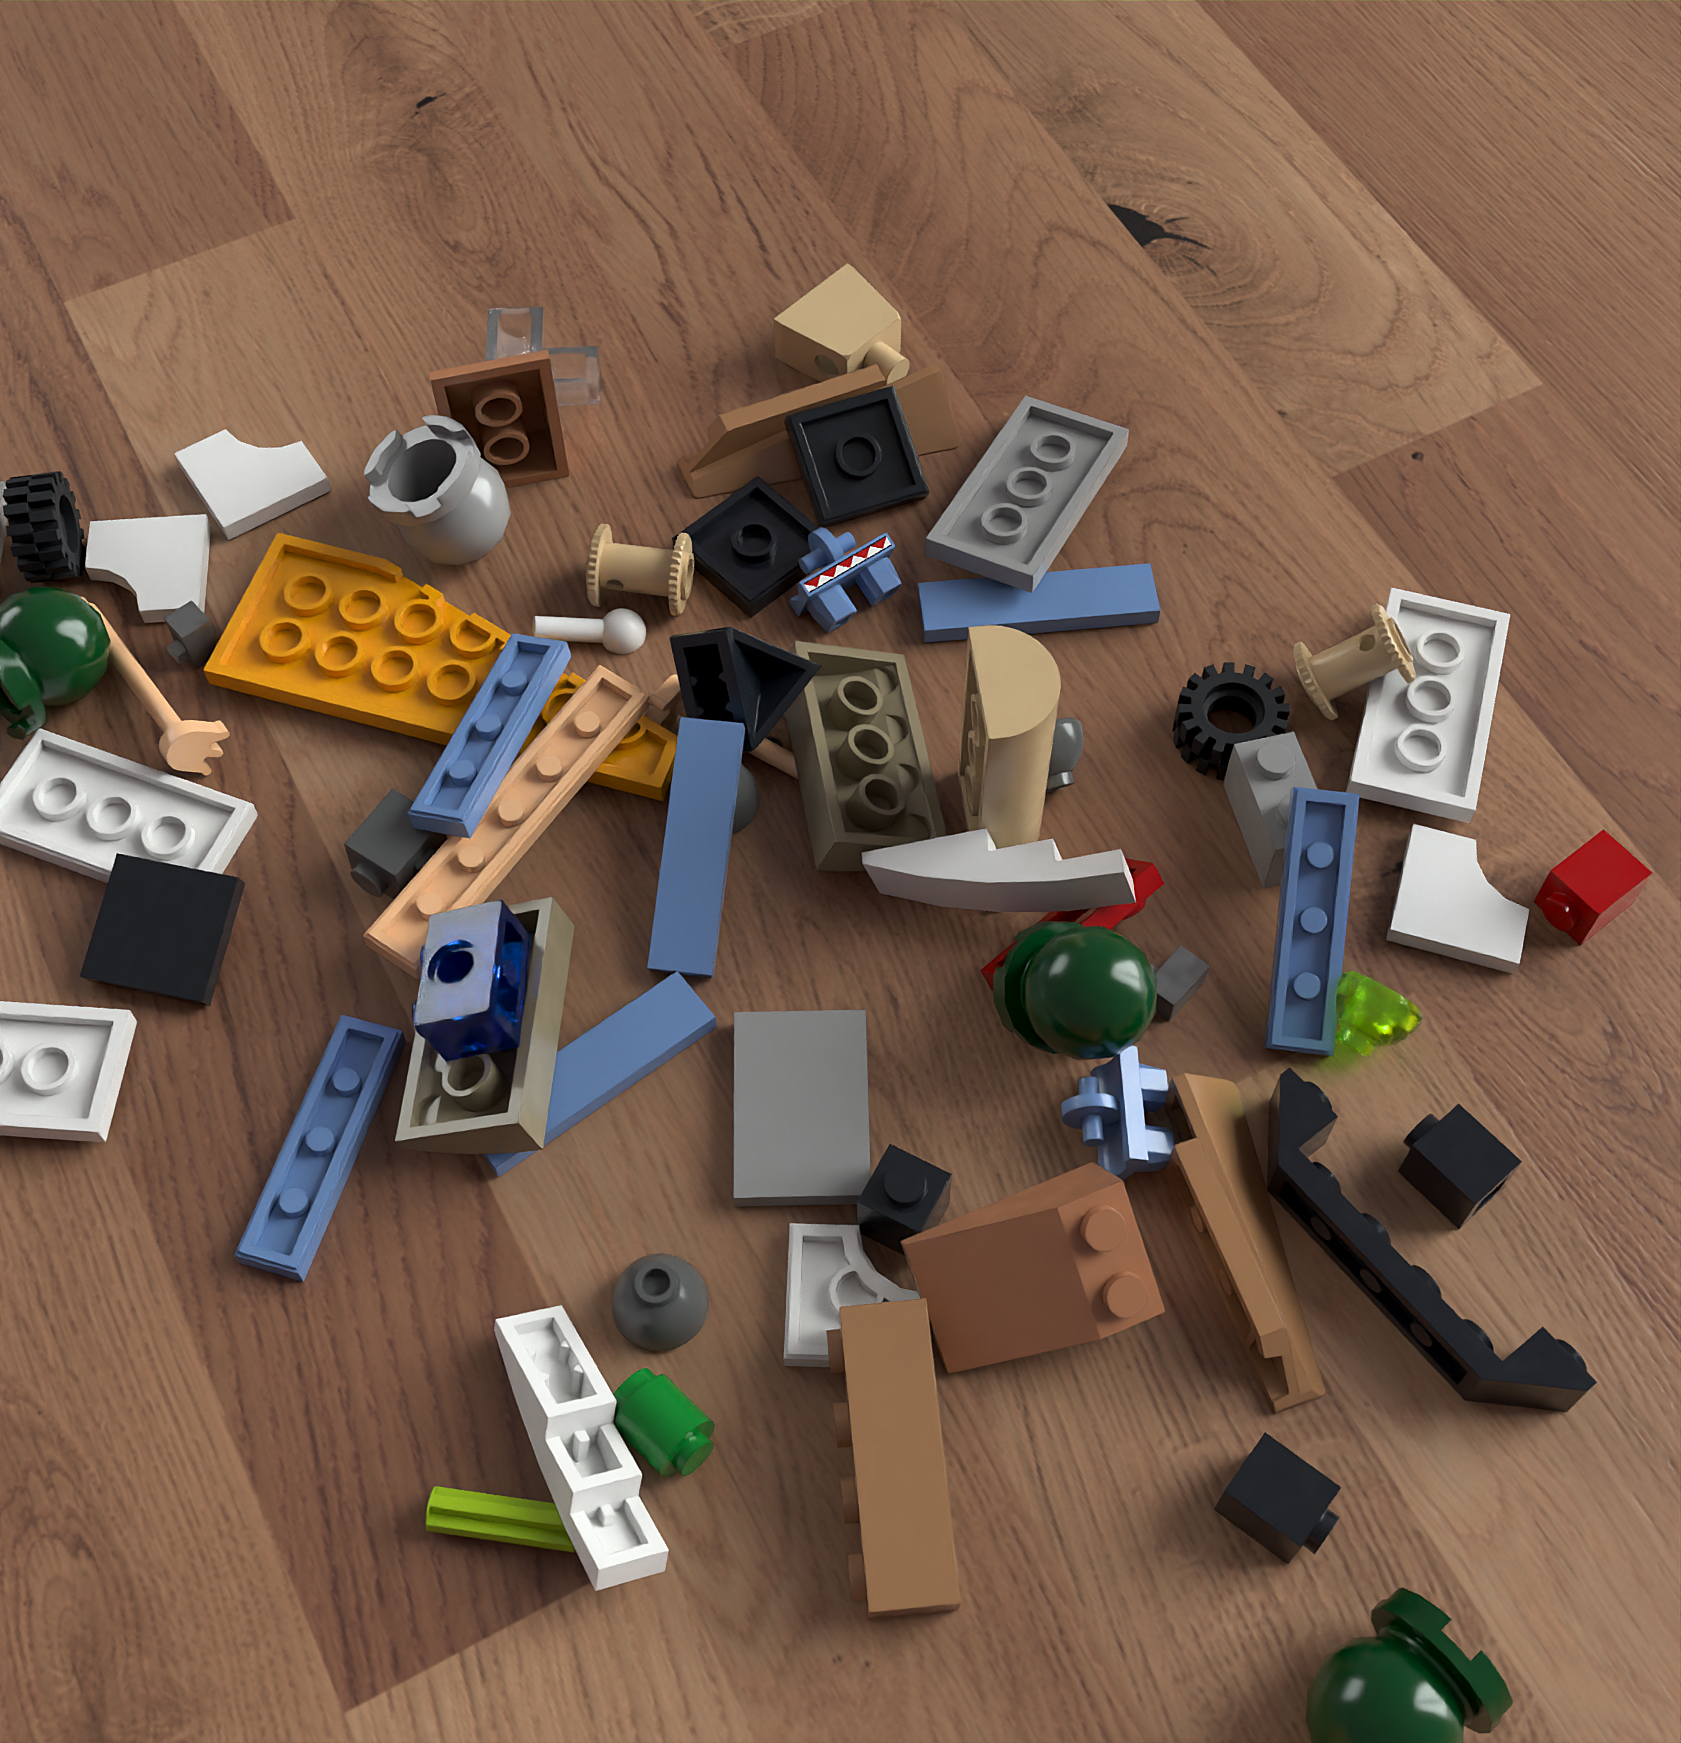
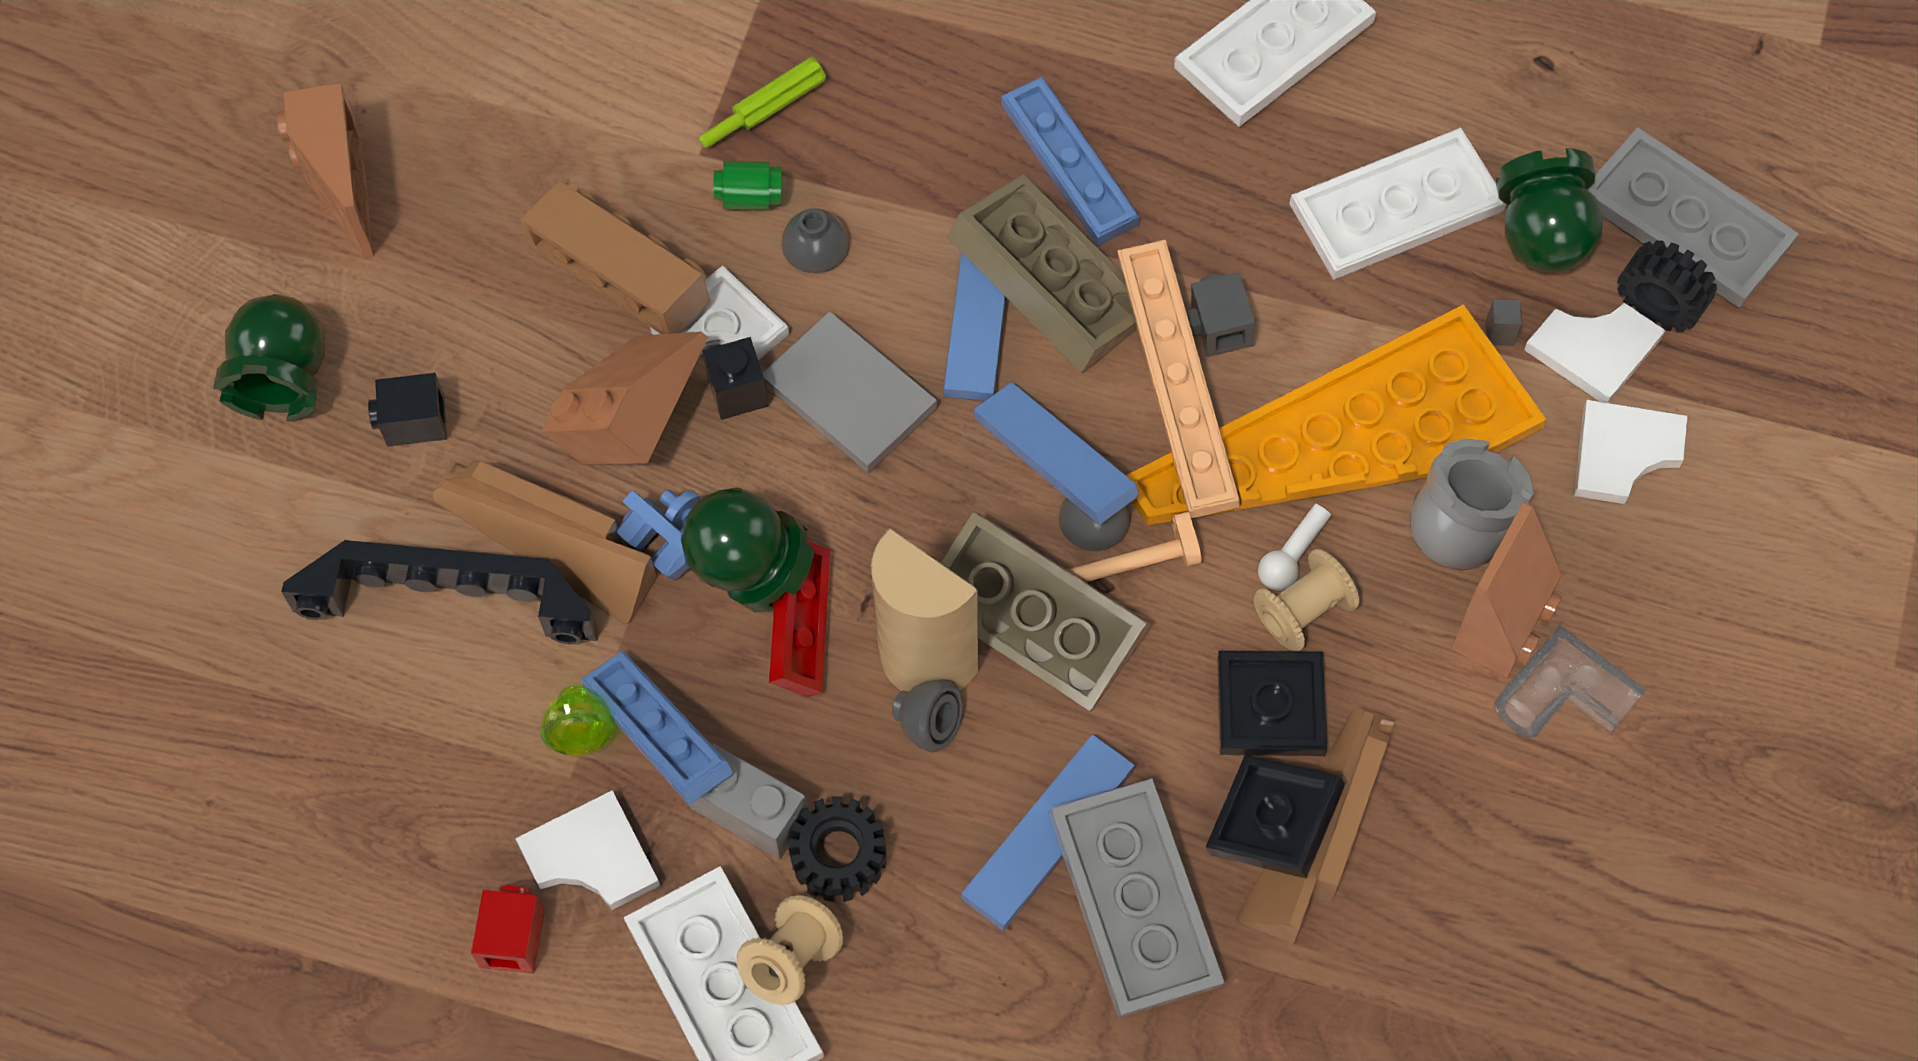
camera: 135 degrees right, 5 degrees up
black tile [80,853,245,1006] -> none
light nougat piece [81,597,230,776] -> none
medium blue tile [407,633,571,839] -> none
clear blue brick [412,899,531,1062] -> none
white slope [494,1305,669,1591] -> none
black slope [669,627,822,753] -> none
tan torso [774,263,910,385] -> none
medium blue hips [789,527,902,633] -> none
white slope [862,828,1136,912] -> none
flat silver piece [1150,945,1209,1021] -> none
black brick [1398,1104,1522,1229] -> none

